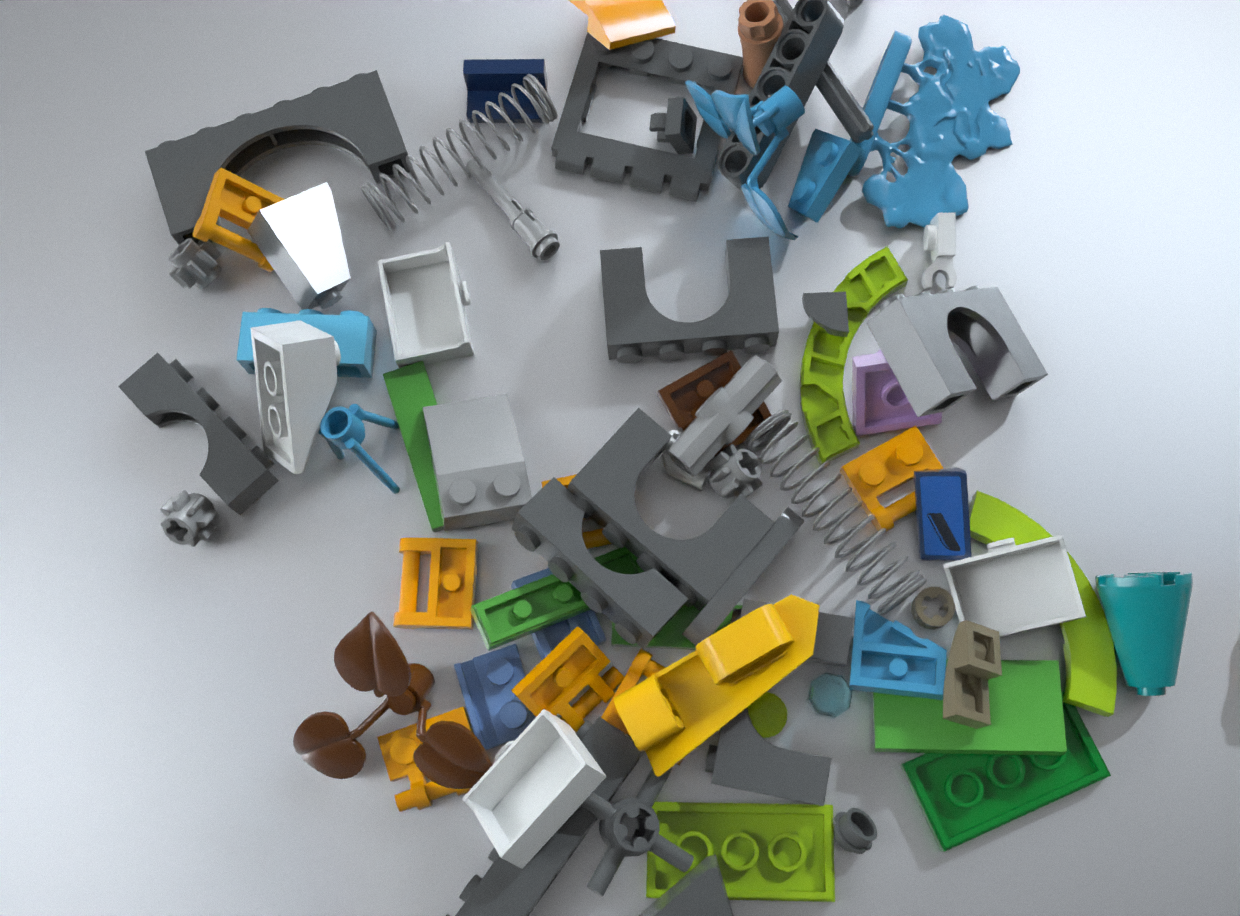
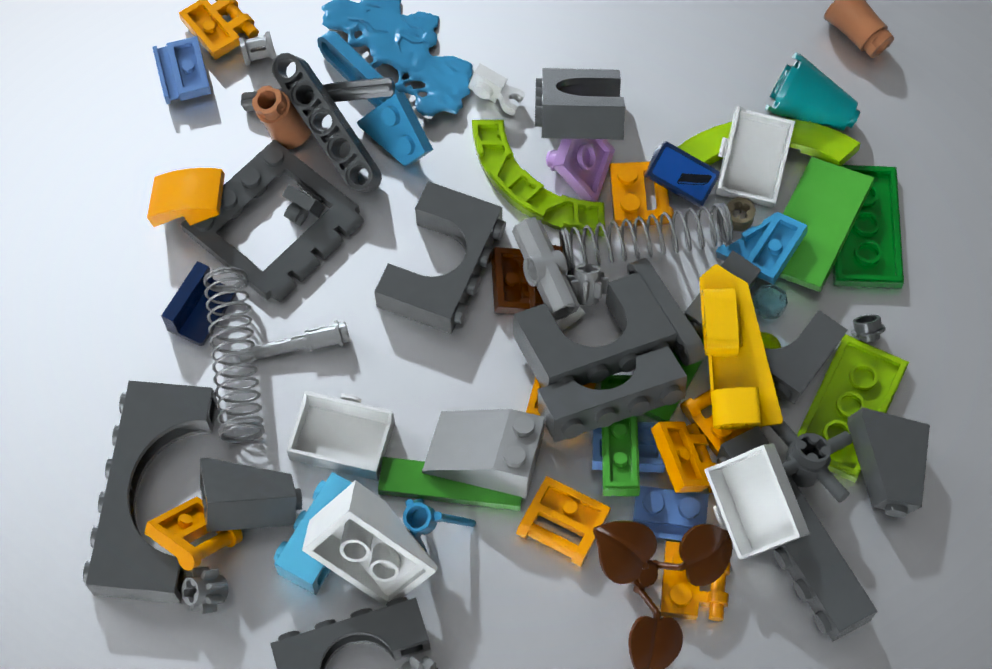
camera: 70 degrees left, 10 degrees down
dark azure plant [685,80,805,240] -> none
dark grey tile [802,292,849,337] -> none
dark tan slope [943,620,1002,729] -> none

